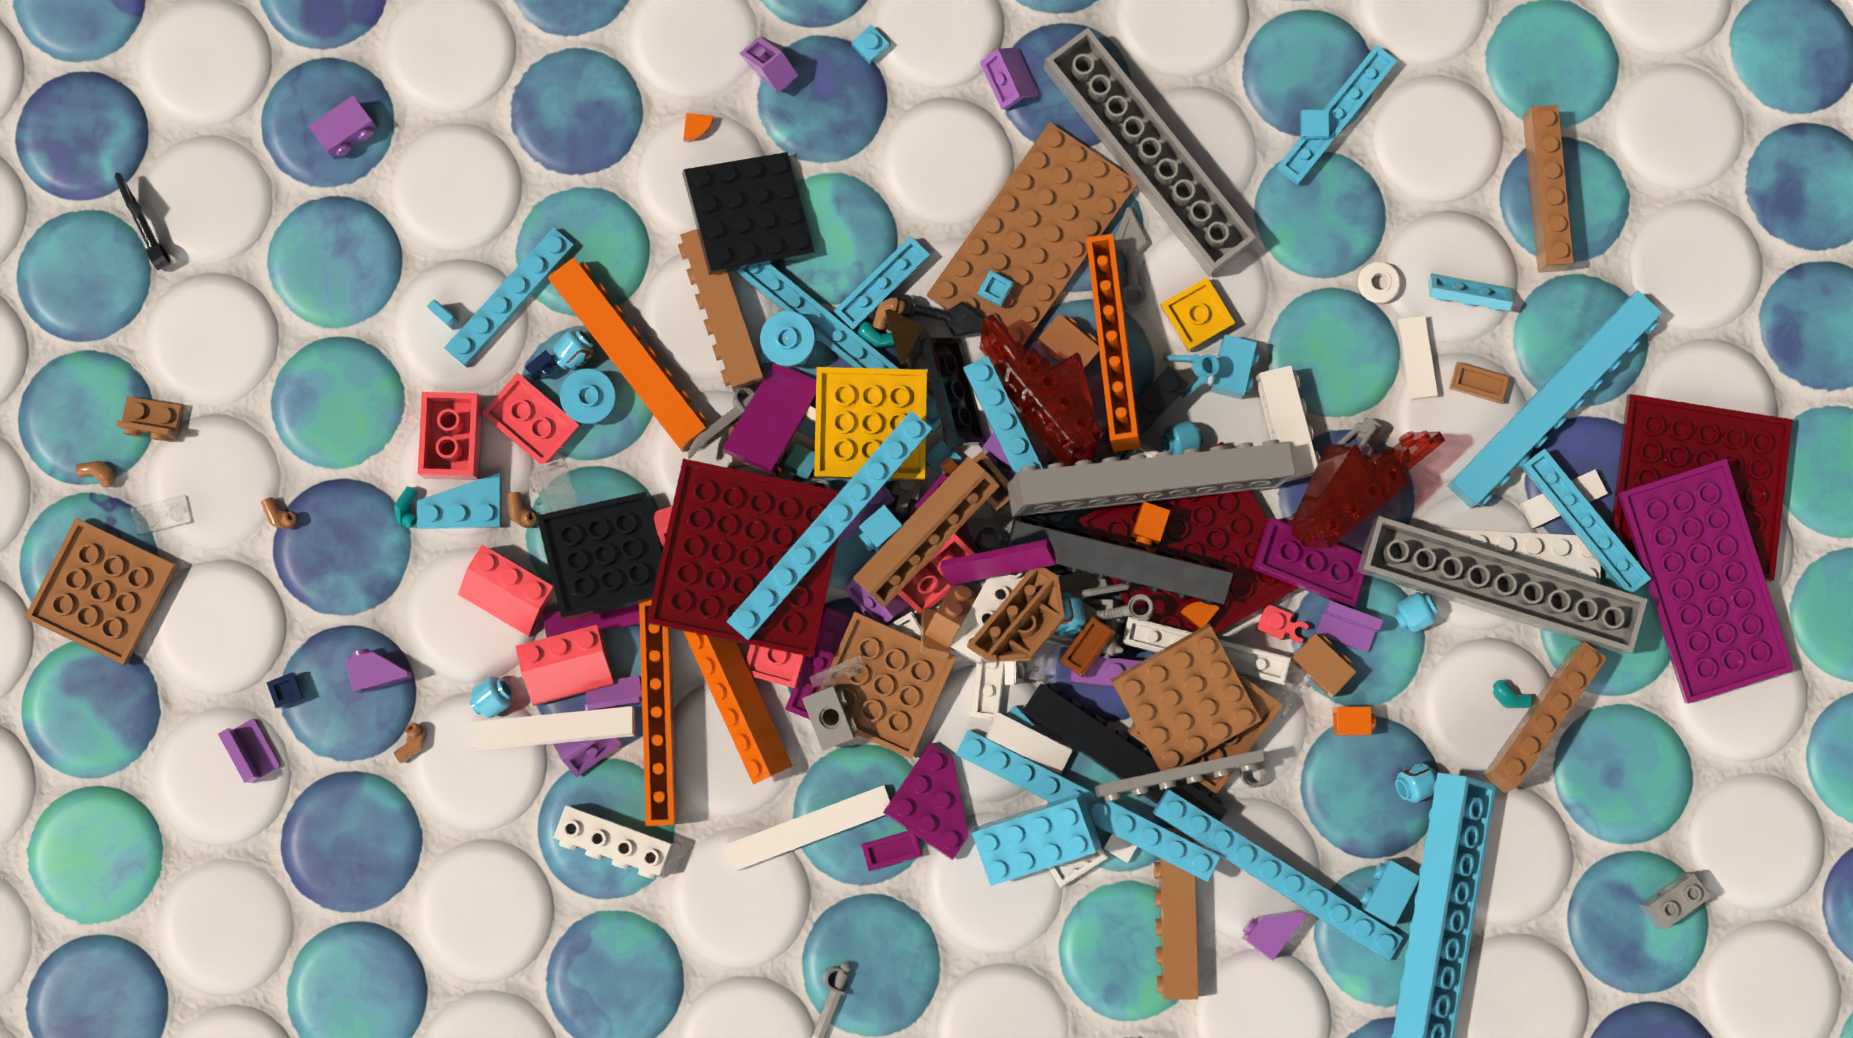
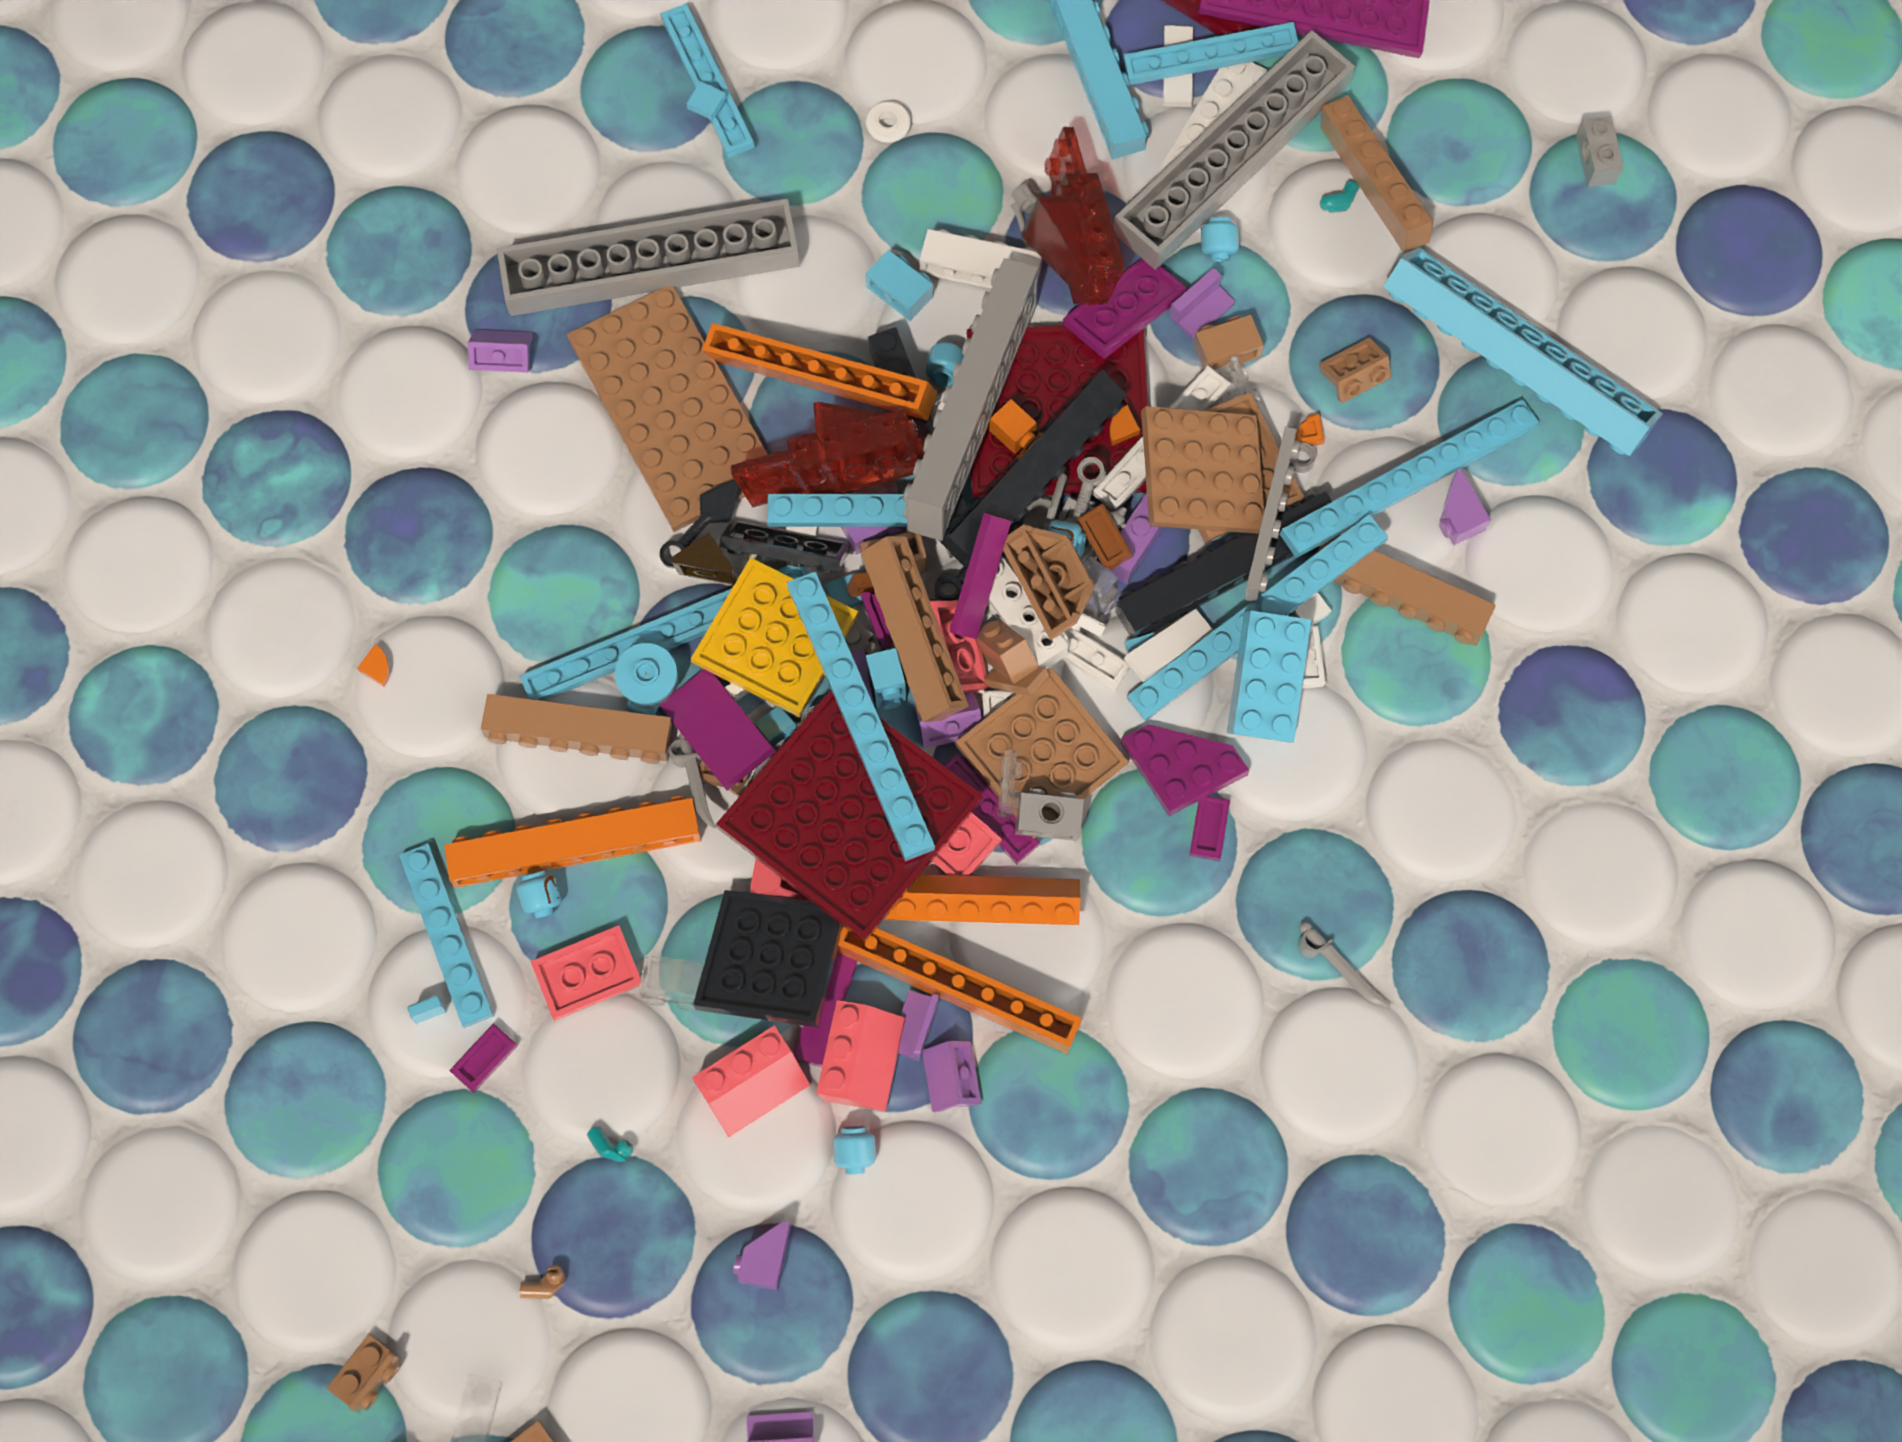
camera: 60 degrees left, 10 degrees down
black piece [114,172,171,270] -> none
dark blue plate [266,672,305,709] -> none
medium lavender brick [309,95,378,159] -> none
medium nougat arm [394,723,425,764] -> none
medium azure wing [417,472,502,529] -> none
coral brick [418,392,483,480] -> none
white tile [470,706,635,751] -> none
medium nougat arm [507,492,537,528] -> none
dark blue plate [525,350,557,380] -> none
white brick [553,805,673,879] -> none
medium azure piece [560,369,616,425] -> none
black plate [682,152,815,275] -> none
white tile [727,785,890,871] -> none
medium lavender slope [739,36,798,93] -> none
medium azure plate [834,236,930,331] -> none
medium azure plate [851,25,889,64] -> none
teal arm [858,322,895,349] -> none
medium nougat arm [872,297,906,330] -> none
medium azure tile [977,270,1014,308] -> none
medium nougat brick [1037,314,1099,376] -> none
light grey piece [1115,207,1149,311] -> none
yellow plate [1160,277,1235,352] -> none
medium azure plant [1163,354,1221,399] -> none
coral plate [1255,605,1309,643] -> none
orange brick [1332,707,1376,736] -> none
medium azure brick [1359,860,1420,927] -> none
medium azure head [1395,762,1437,803] -> none
white tile [1396,316,1438,400] -> none
medium azure plate [1428,273,1513,311] -> none
medium nougat tile [1449,362,1510,404] -> none
none -> magenta tile [449,1023,518,1093]
none -> orange tile [1295,414,1325,446]
none -> medium nougat bracket [1319,337,1391,403]

